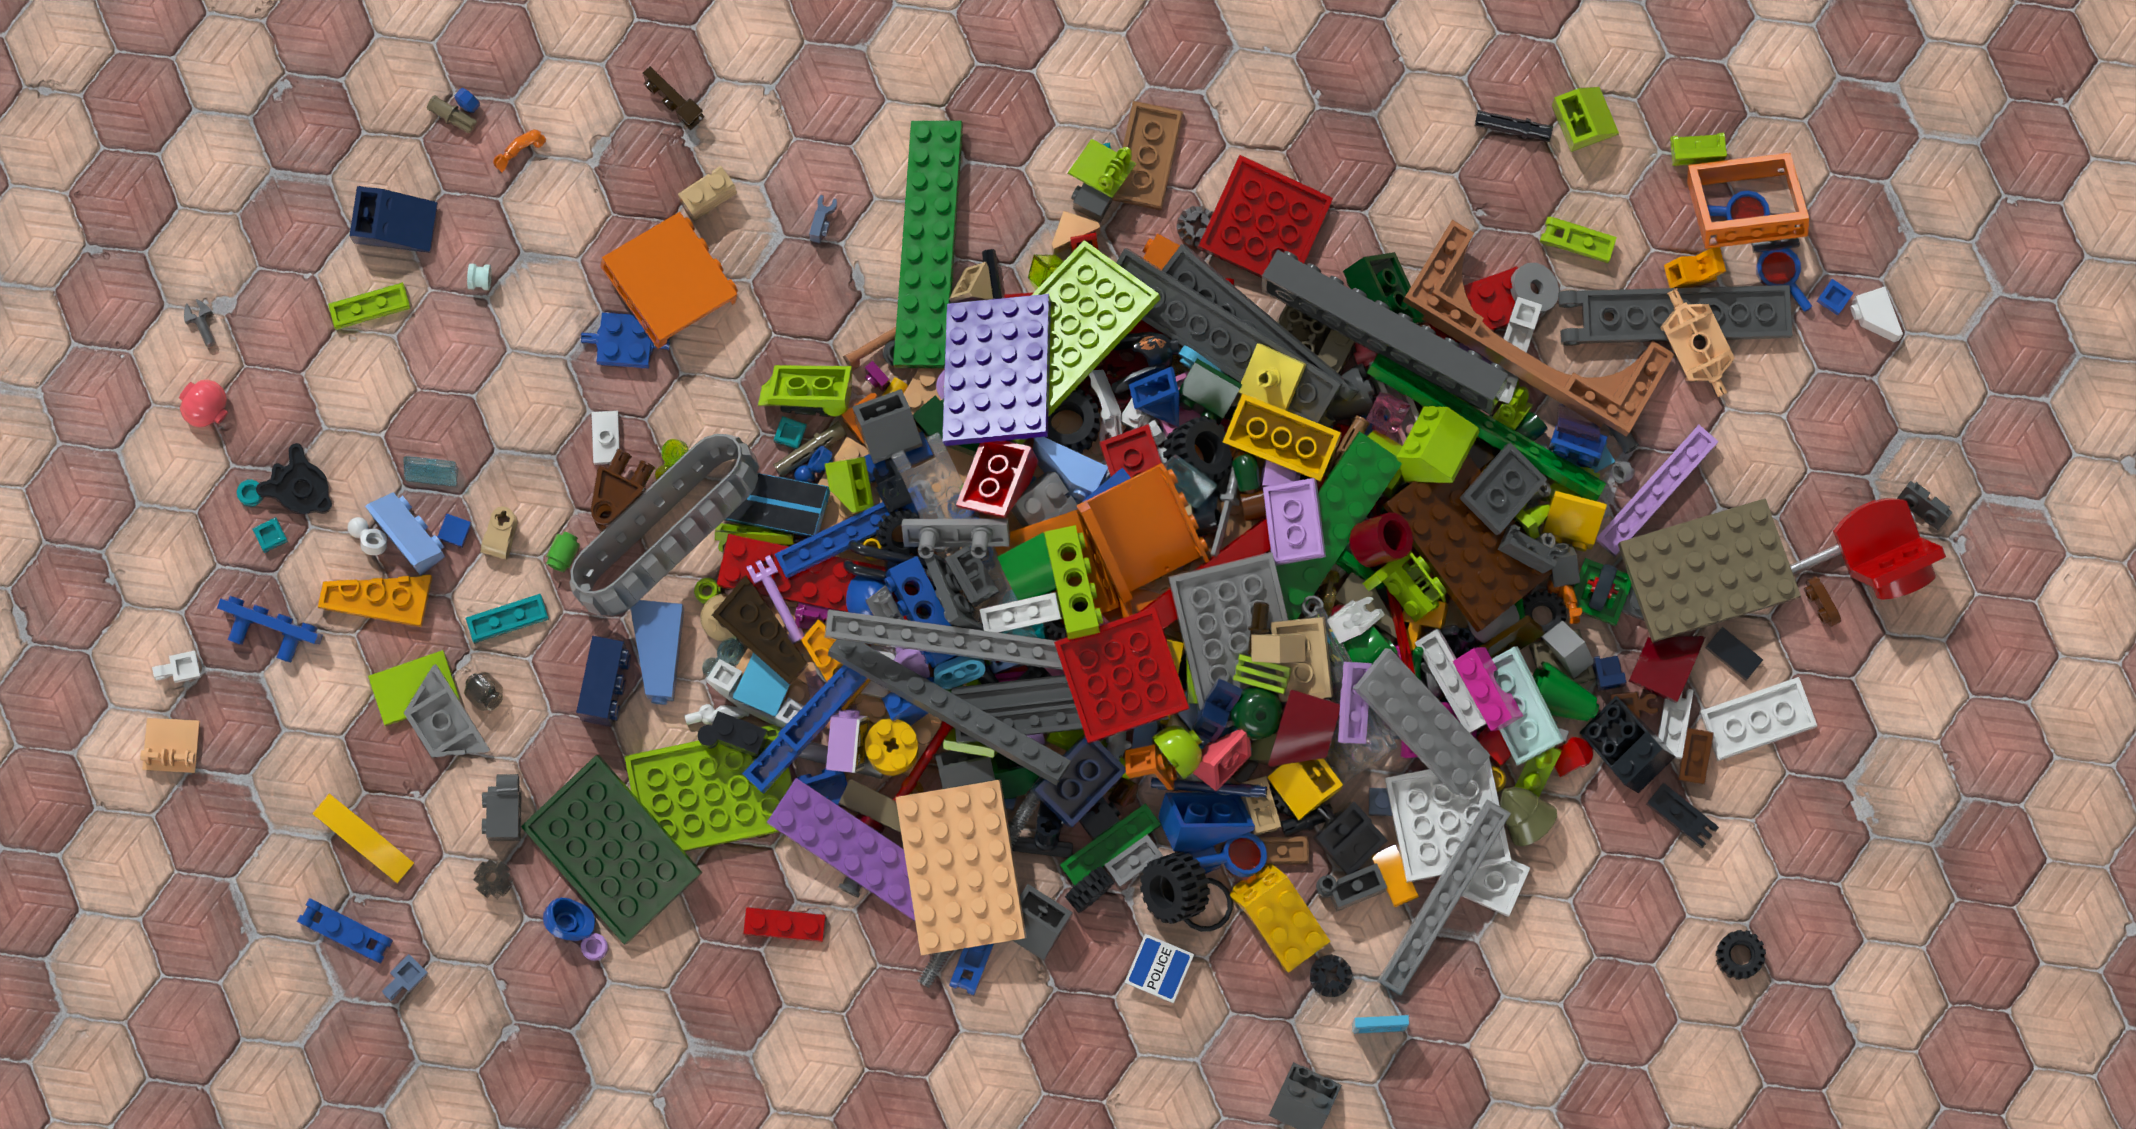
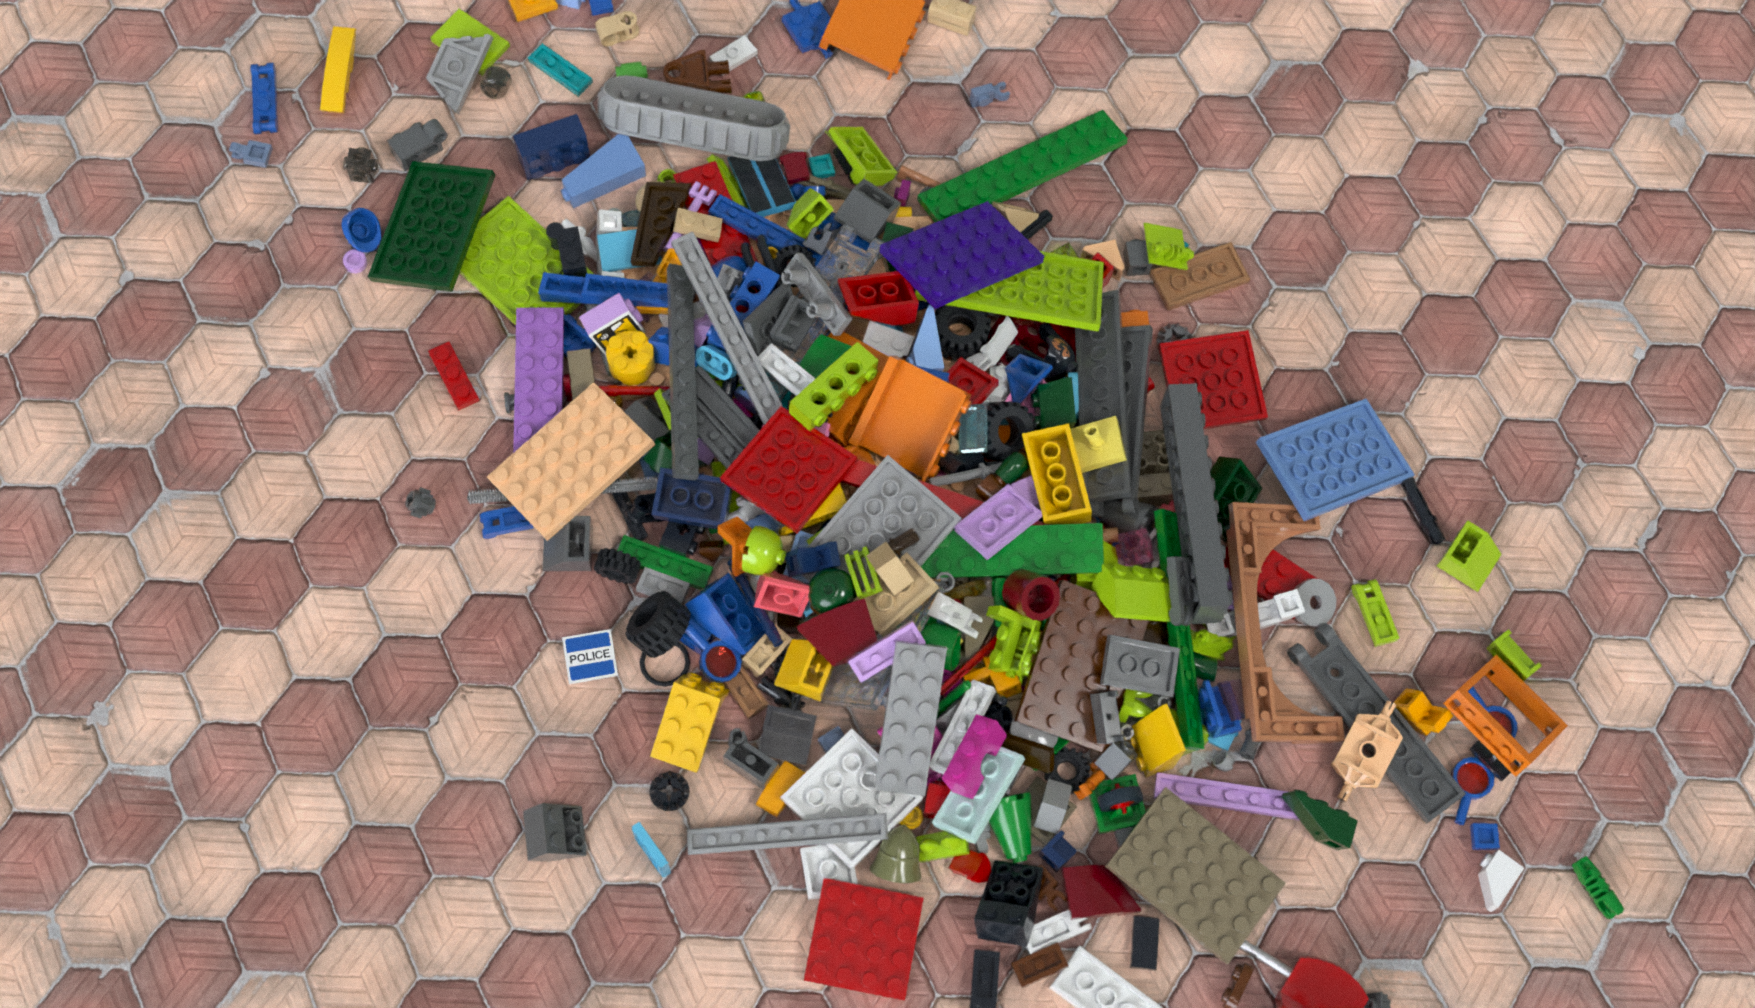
camera: 50 degrees right, 10 degrees down
none -> dark grey gear [405,487,436,519]
none -> tan plate [673,208,723,242]
none -> dark red tile [780,151,810,185]
none -> red plate [803,878,924,1001]
none -> dark grey hinge [1167,556,1194,626]
none -> medium blue plate [1256,399,1415,521]
none -> dark green slope [1282,789,1358,850]
none -> green hinge [1572,856,1624,919]

